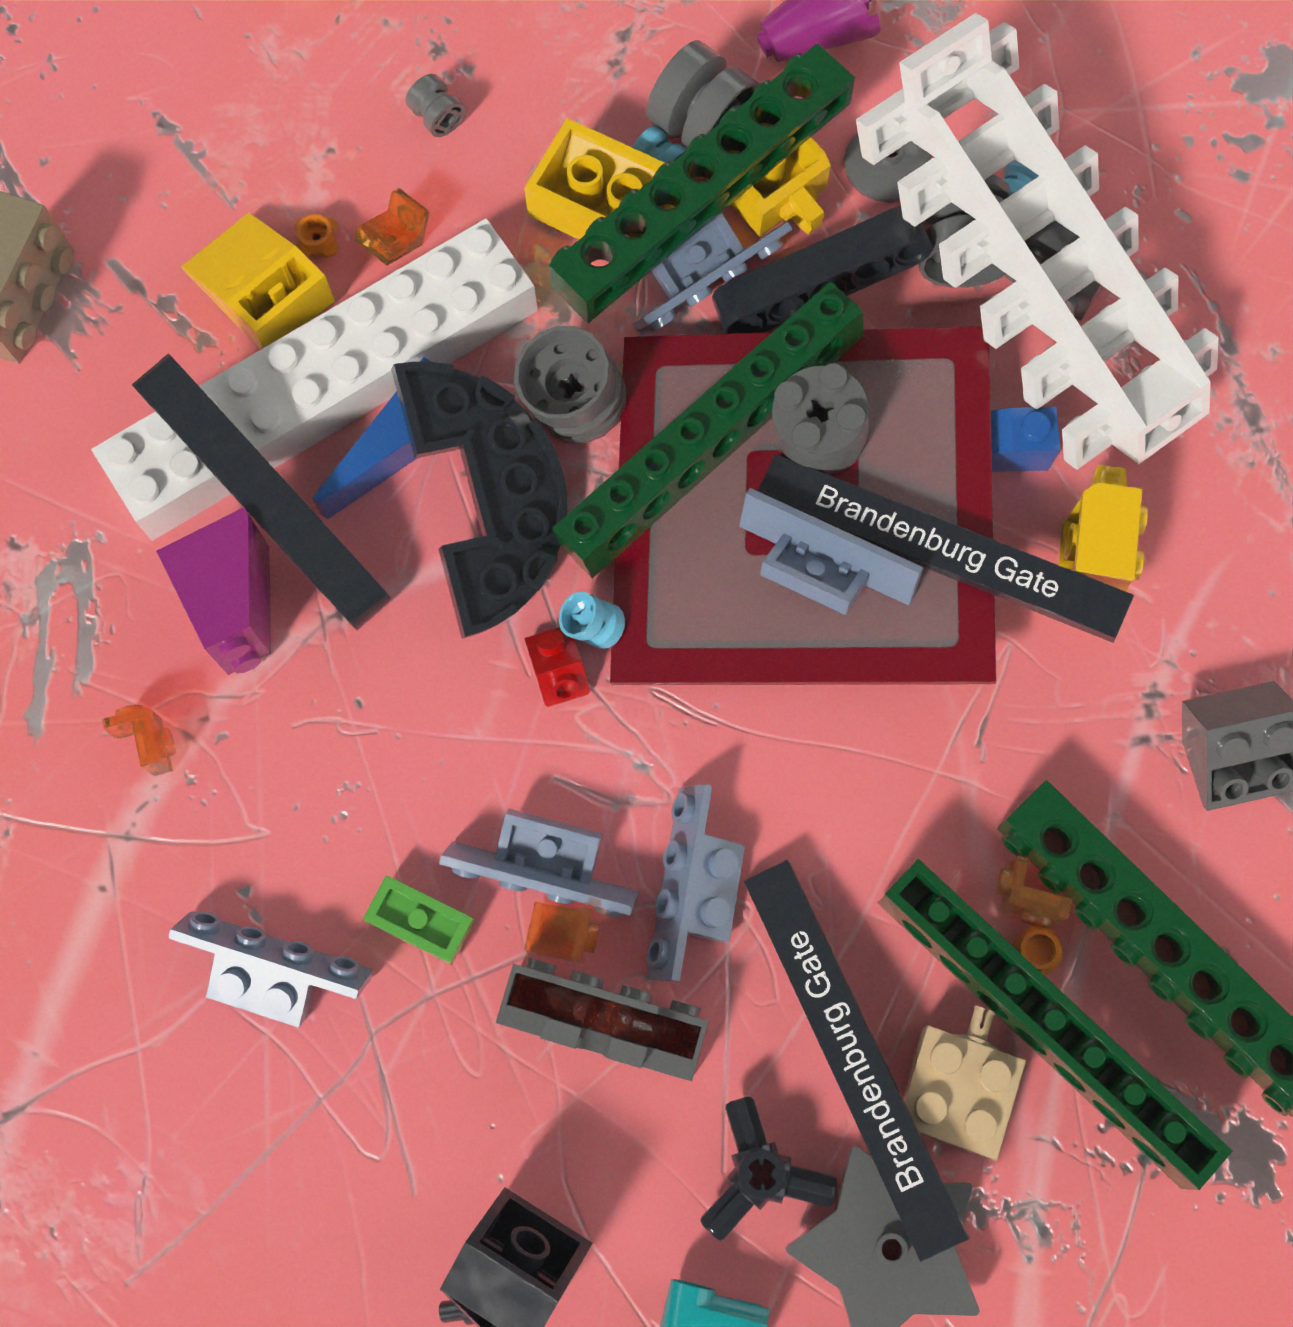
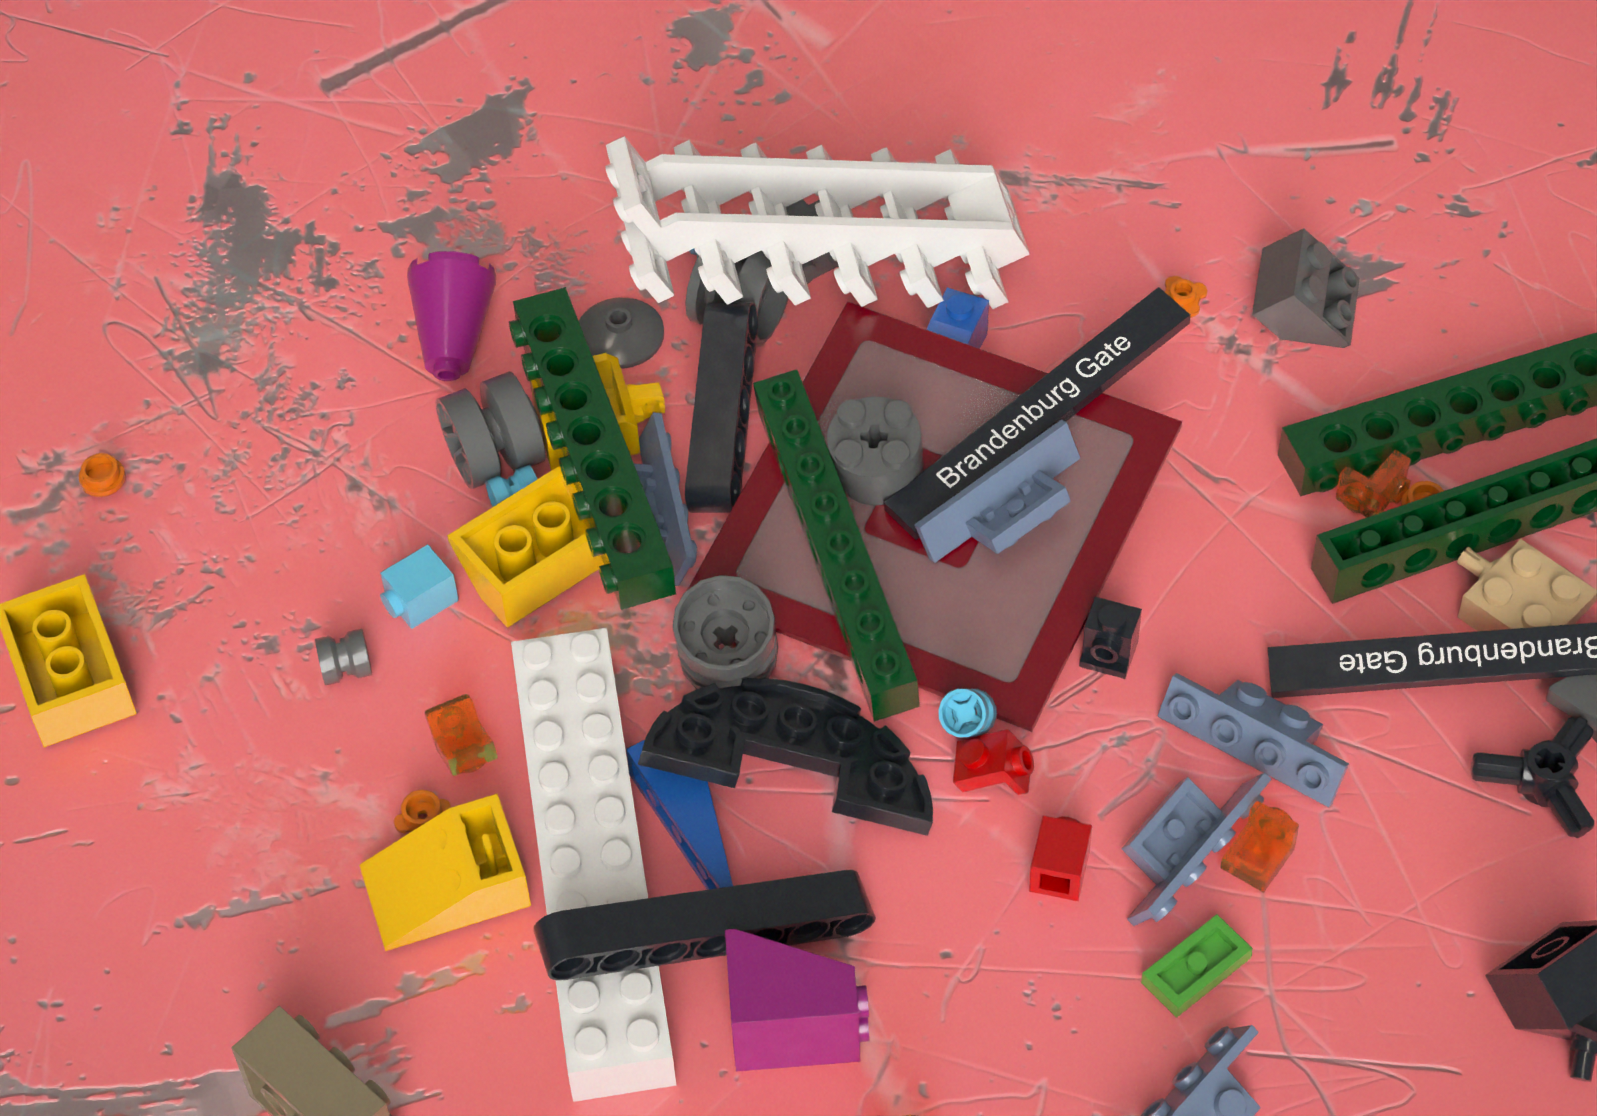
camera: 65 degrees left, 20 degrees down
piece [496,957,708,1082] -> none
yellow hinge [1058,465,1148,592] -> none
none -> medium azure brick [380,544,459,629]
none -> red brick [1029,815,1092,902]
none -> black brick [1079,597,1142,679]
none -> orange plate [1165,276,1208,318]

